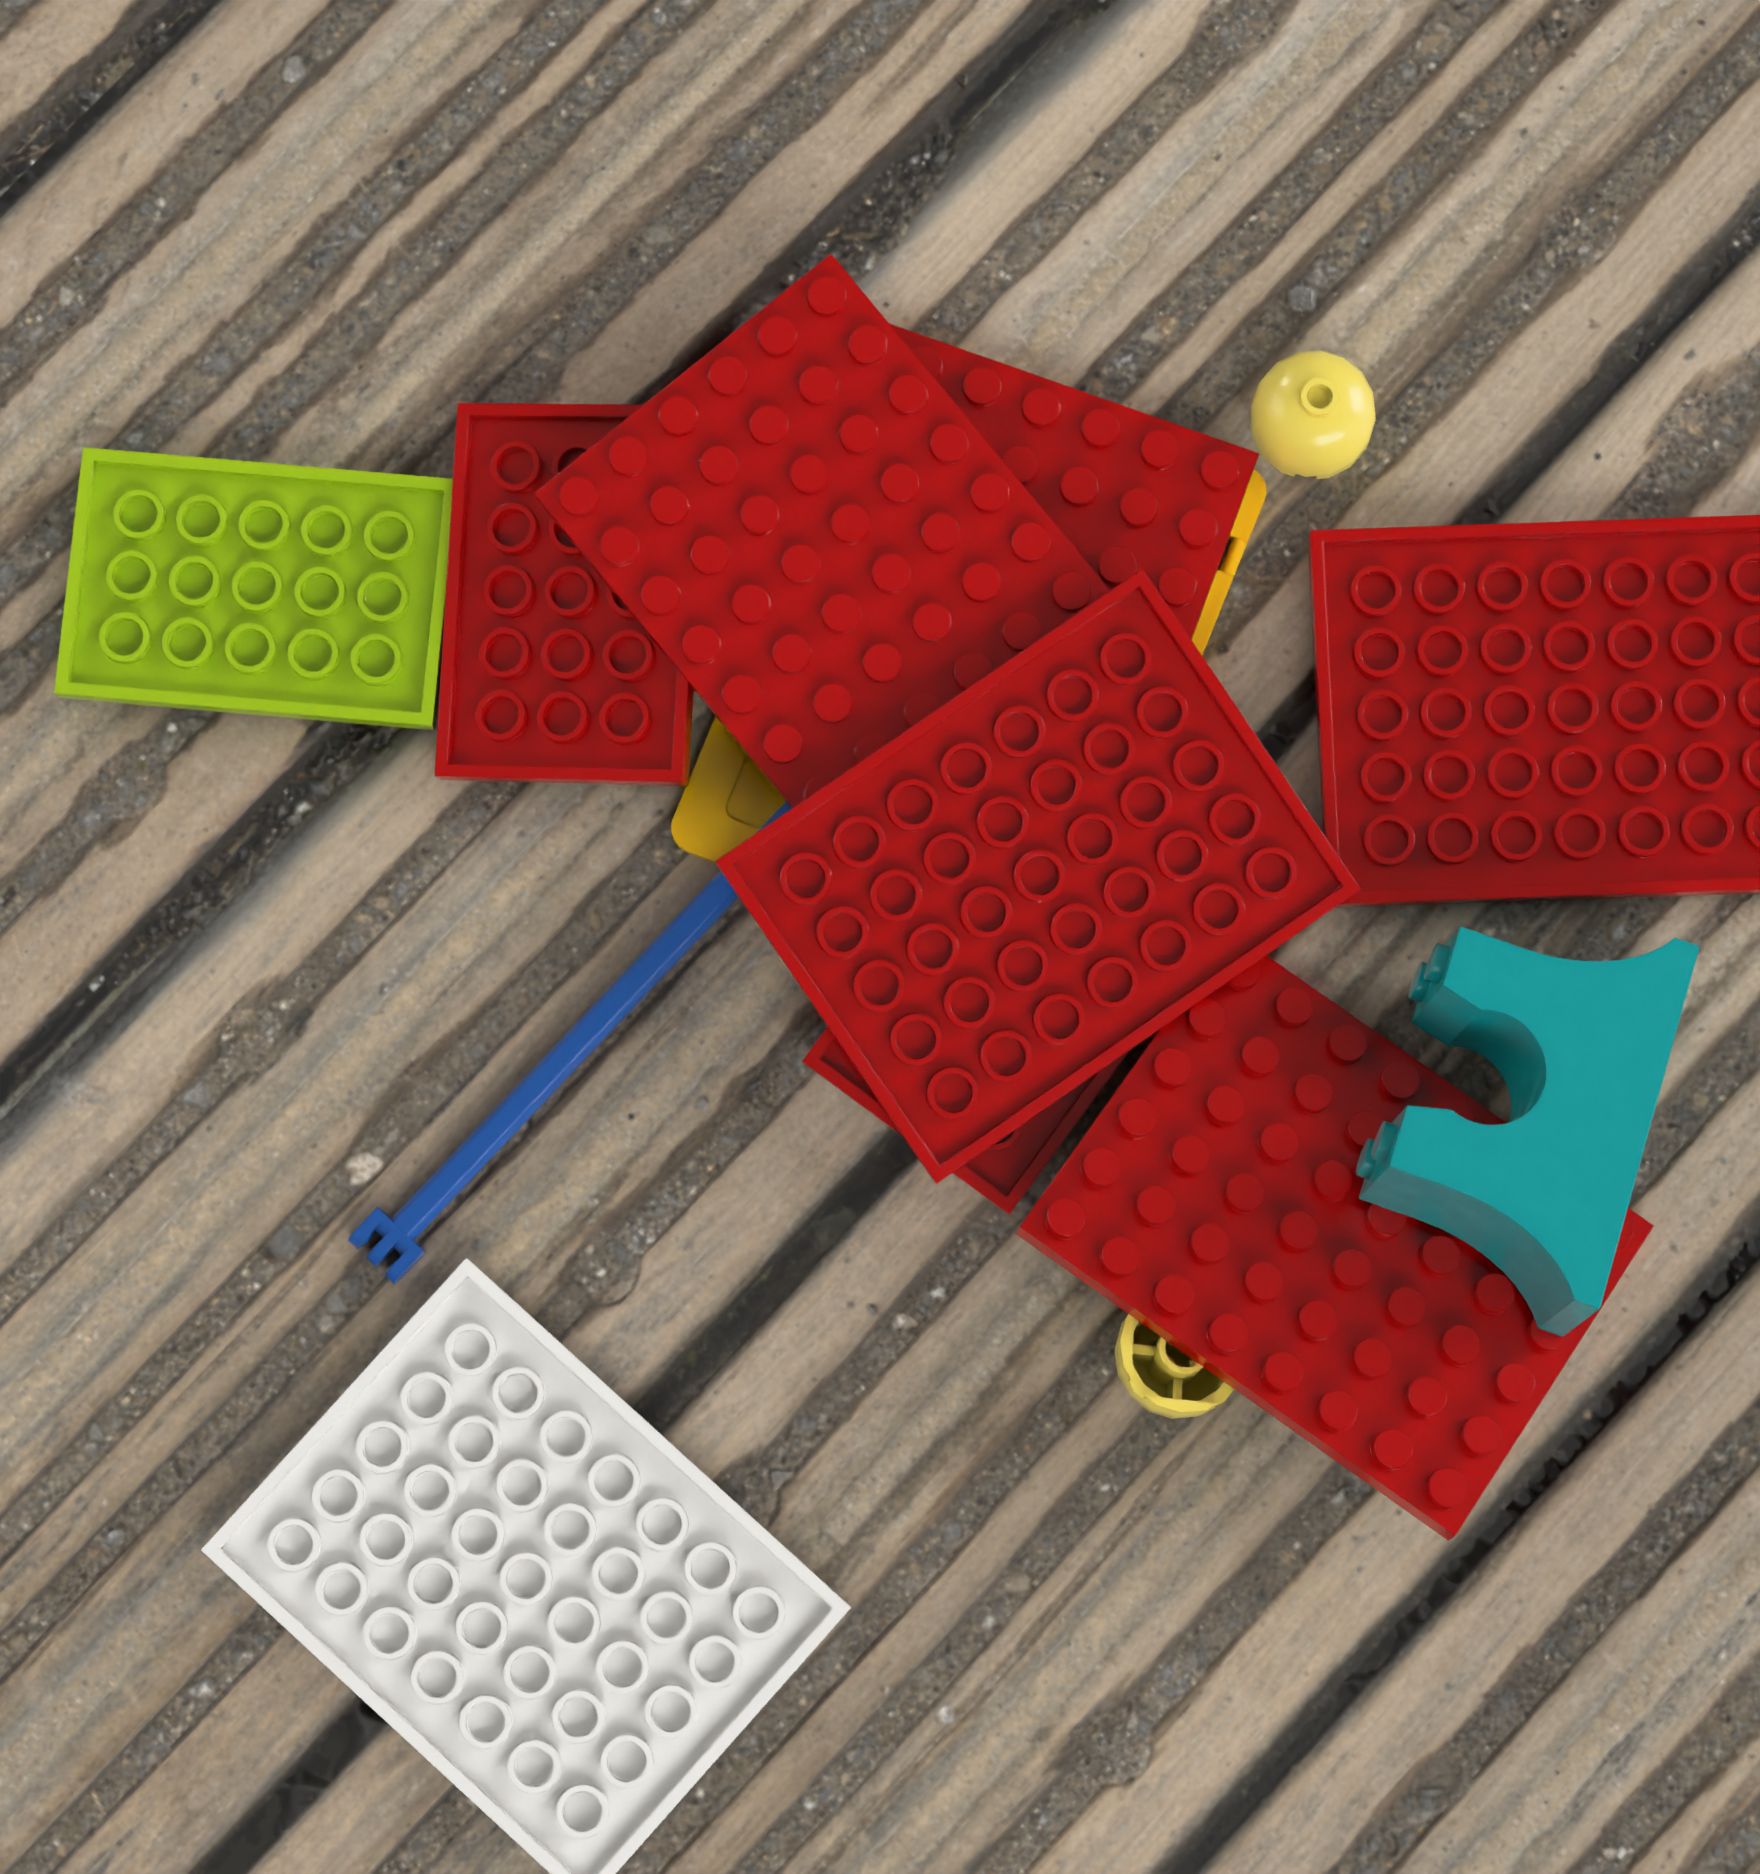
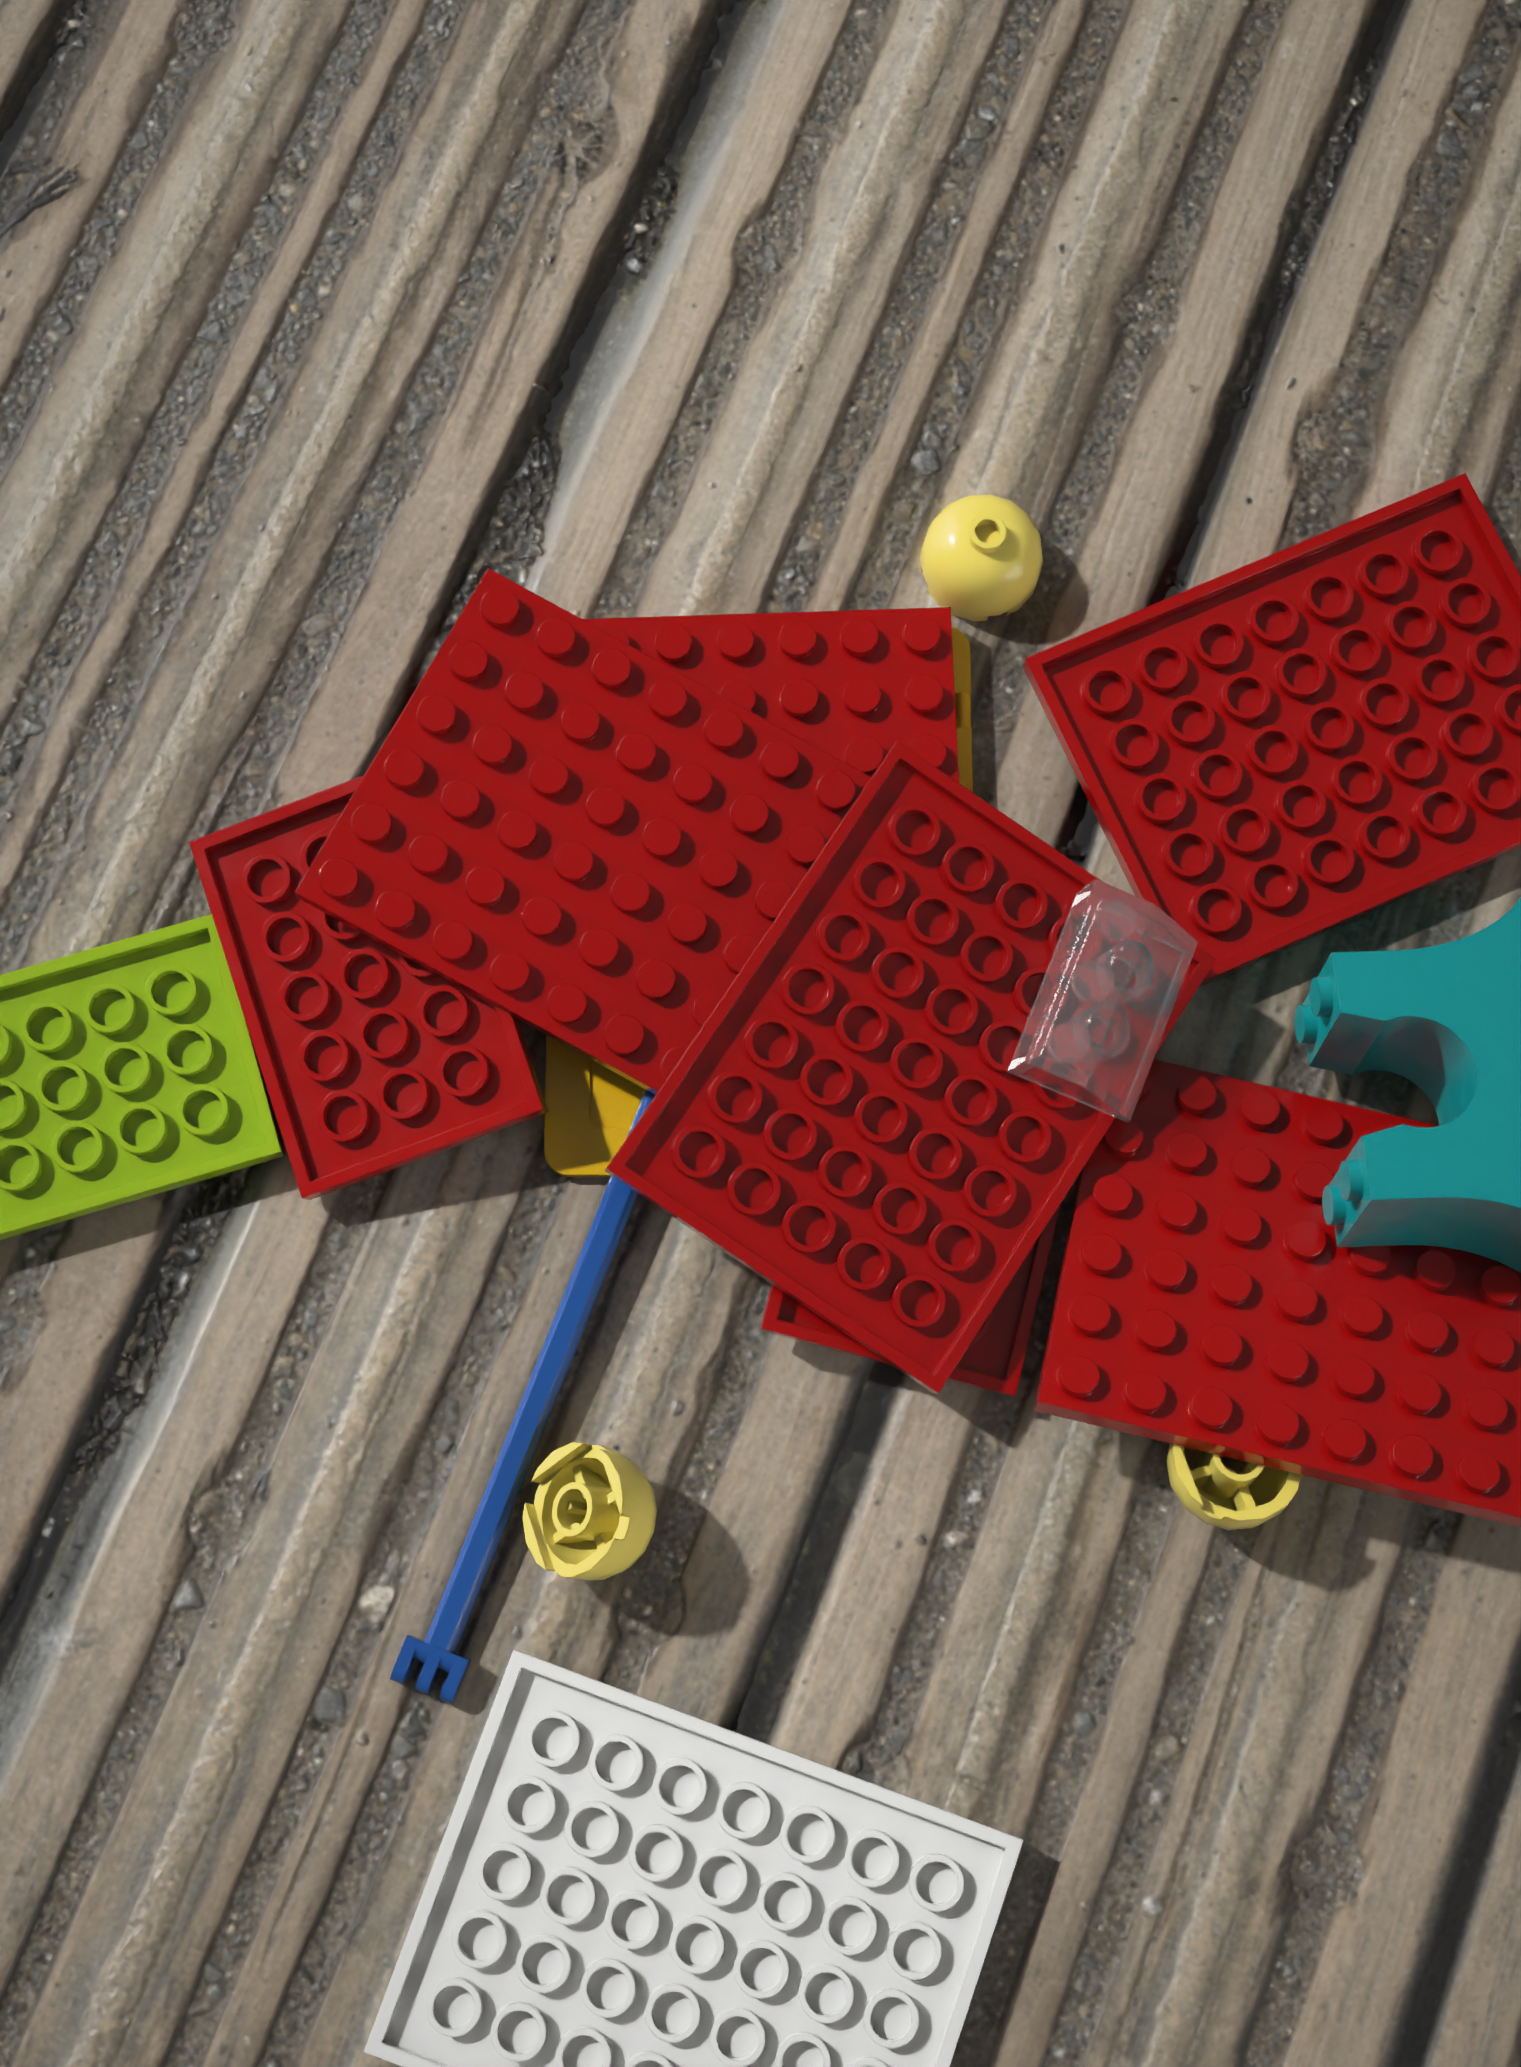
camera: 25 degrees left, 5 degrees down
none -> light yellow cylinder [523,1442,657,1580]
none -> clear slope [1007,879,1198,1122]

